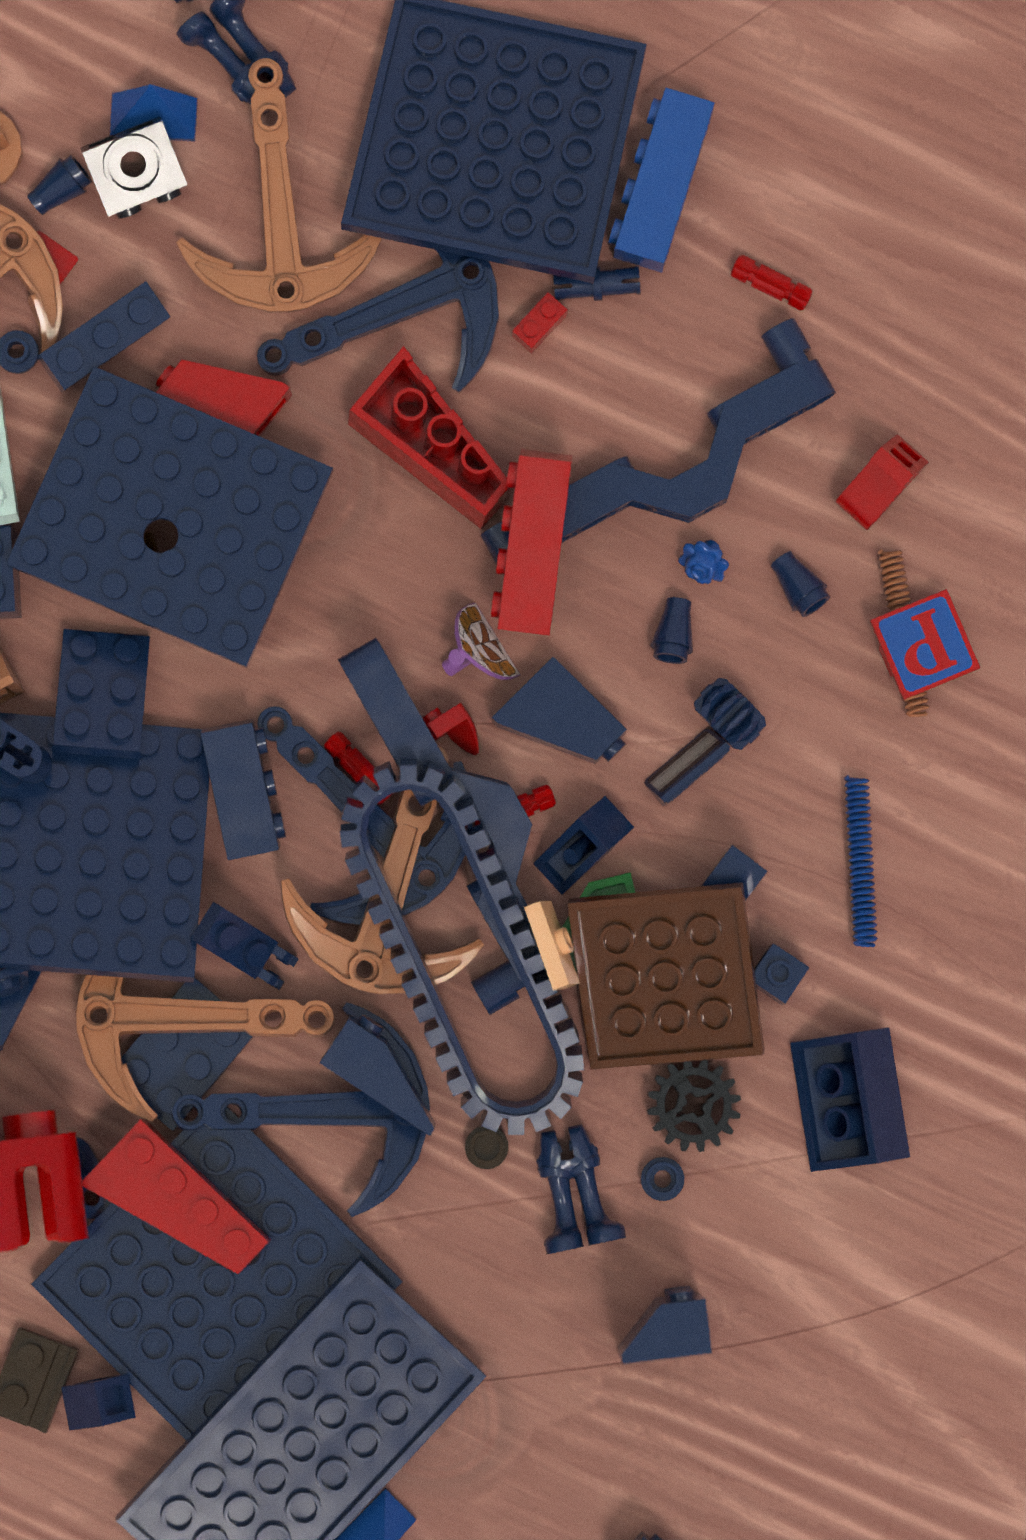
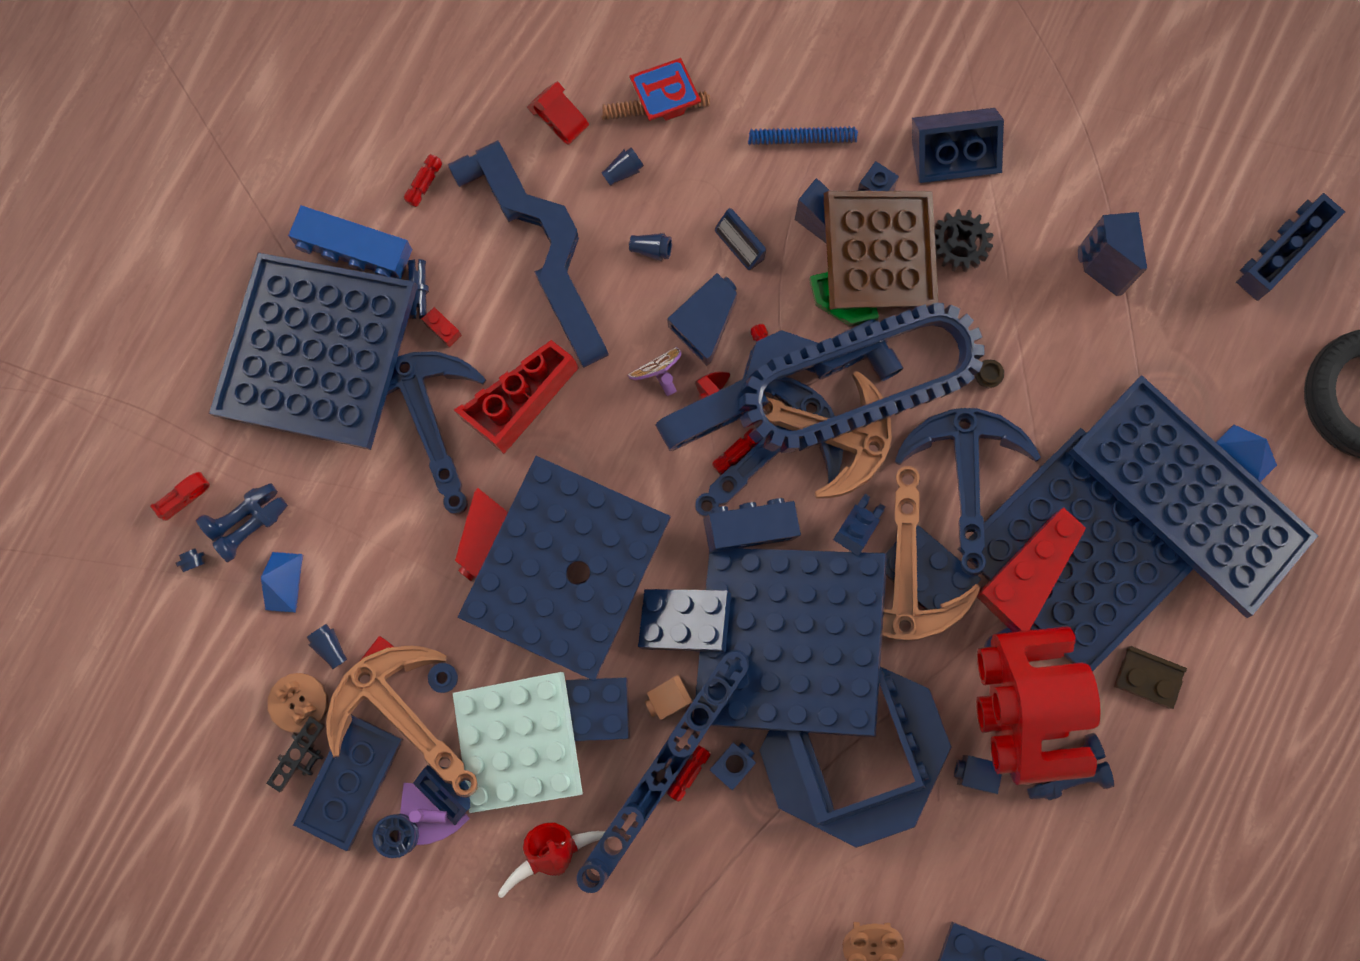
camera: 85 degrees left, 5 degrees down
dark blue brick [37,281,171,393] -> none
dark blue brick [61,1374,136,1431] -> none
brick [80,116,188,219] -> none
nougat piece [176,58,382,312] -> none
dark blue slope [320,1014,436,1136] -> none
red wedge [491,449,573,636] -> none
light nougat plate [524,901,580,990] -> none
dark blue slope [533,796,635,895] -> none
dark blue piece [536,1124,626,1254] -> none
dark blue plate [641,1157,684,1201] -> none
blue plant [678,540,729,584] -> none
dark blue gear [694,678,766,750] -> none

